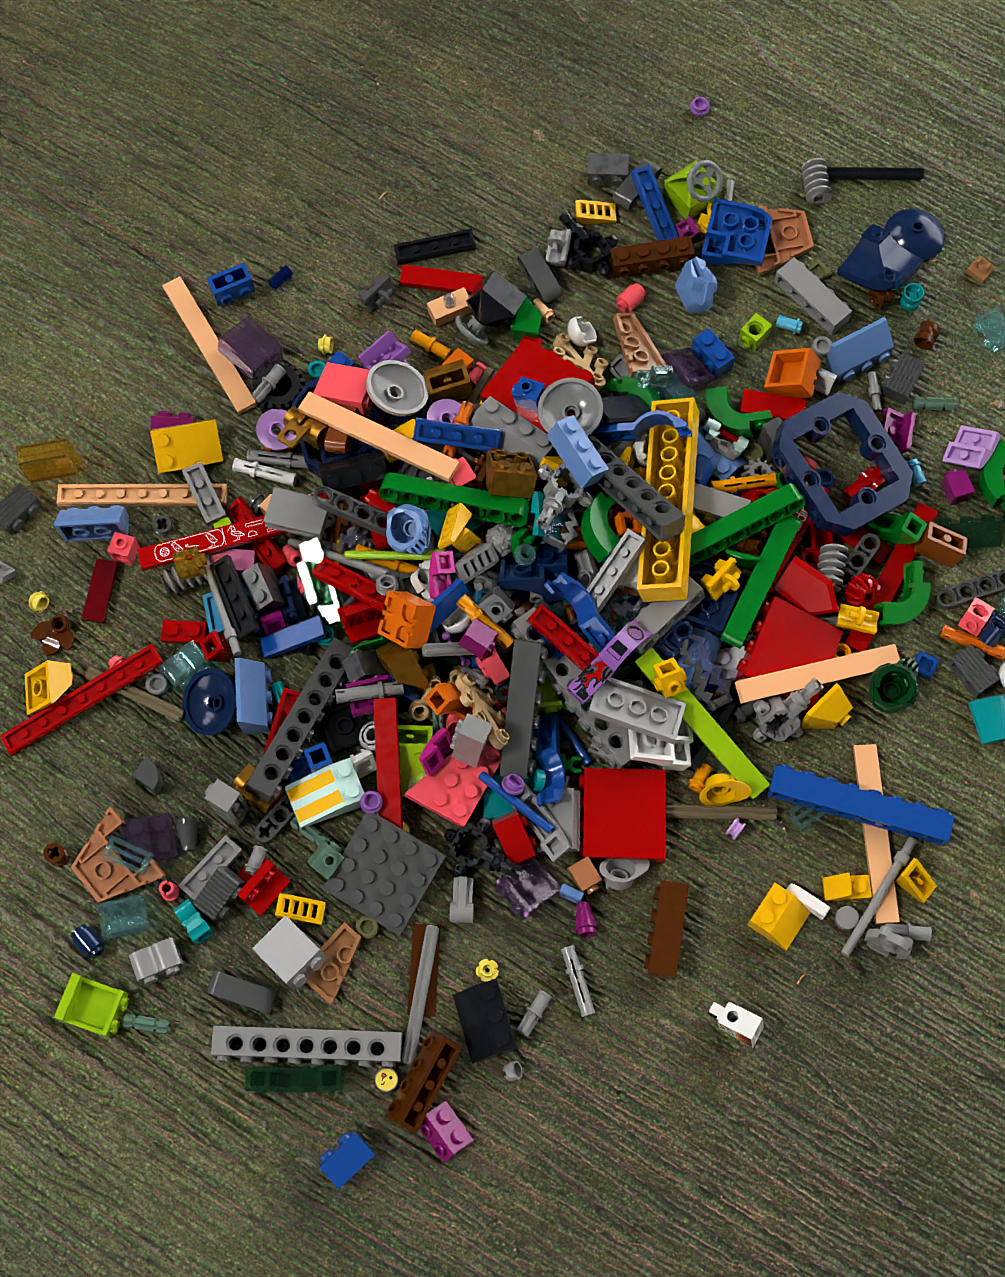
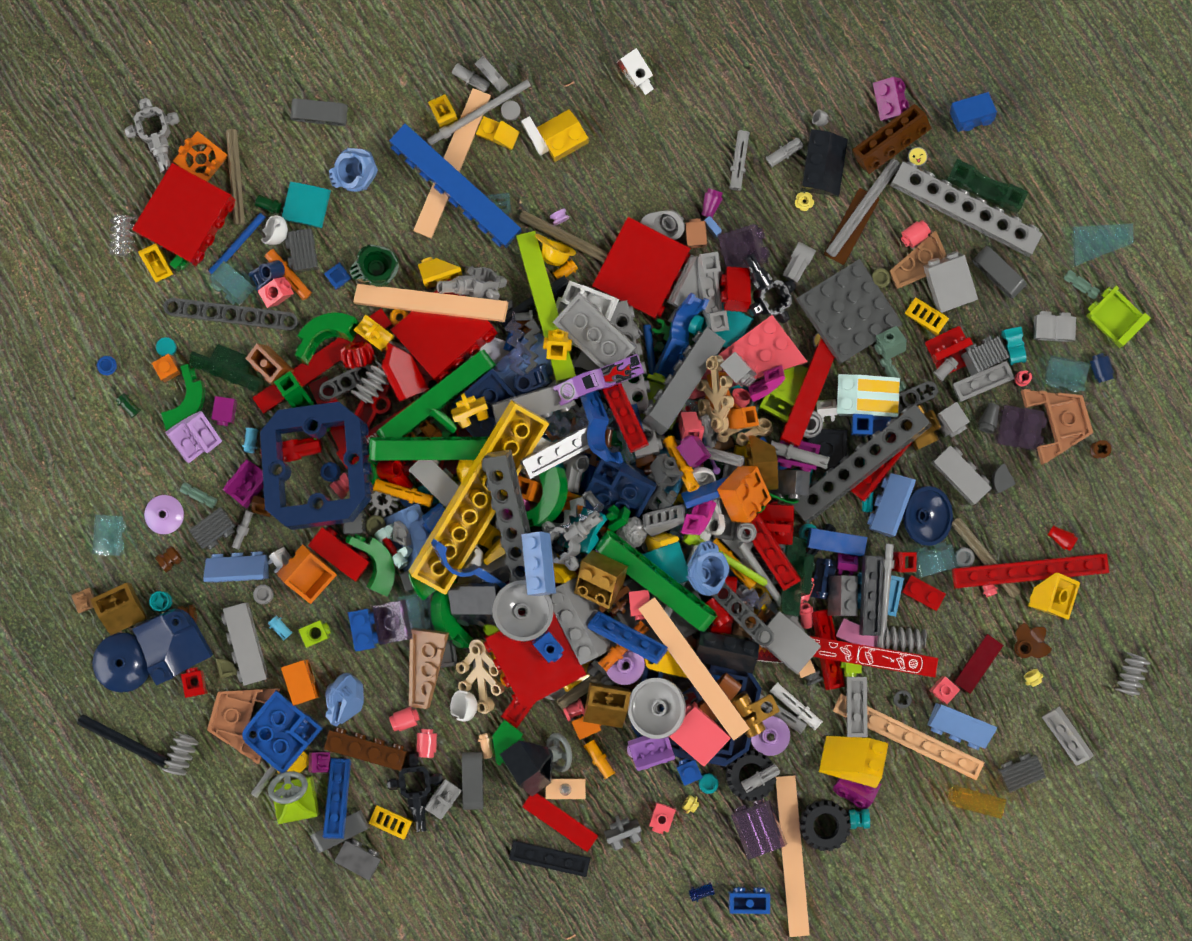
camera: 155 degrees left, 15 degrees up
clear light blue tile [102,835,154,875] -> none
clear yellow brick [172,547,208,581] -> none
medium lavender plate [360,791,383,813] -> none
yellow slope [437,503,472,550] -> none
blue bar [478,771,554,834] -> none
medium lavender plate [501,774,524,795] -> none
clear light blue plate [514,544,536,566] -> none
clear light blue plate [635,365,674,387] -> none
reddish brown brick [644,880,689,980] -> none
medium lavender plate [690,97,710,116] -> none
none -> pearl gold slope [90,583,147,635]
none -> lavender dish [144,495,184,534]
none -> red brick [181,667,208,698]
none -> orange piece [281,659,321,706]
none -> medium blue helmet [329,148,378,192]
none -> coral brick [416,729,437,758]
none -> coral brick [649,802,676,834]
none -> black tyre [799,799,851,851]
none -> teal wheel [848,809,870,829]
none -> coral brick [901,220,931,248]
none -> light grey brick [931,445,992,505]
none -> red cone [1048,525,1078,551]
none -> clear light blue wing [1073,223,1134,266]

